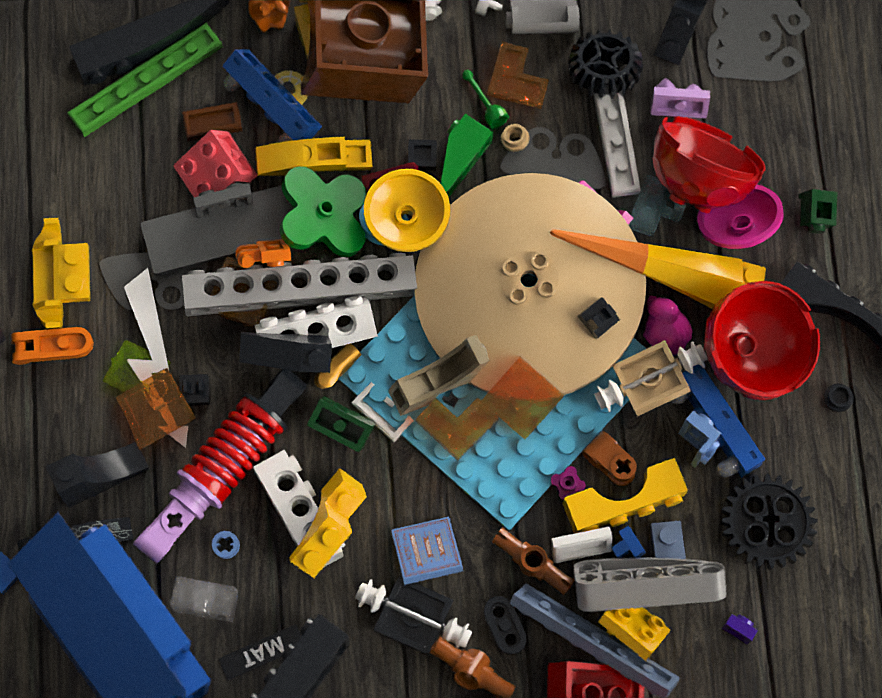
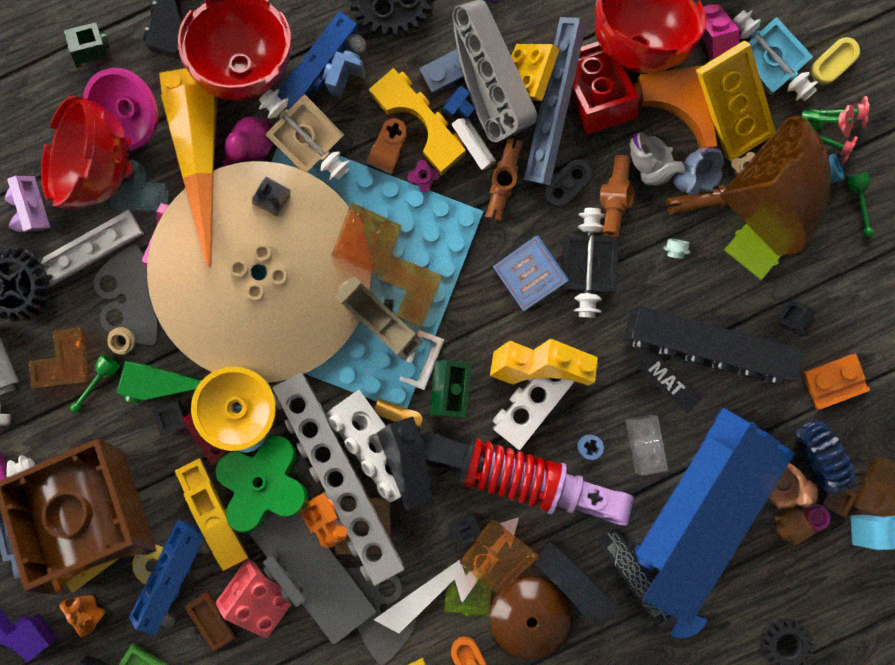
camera: 110 degrees left, 15 degrees up
none -> reddish brown dish [490,576,571,659]

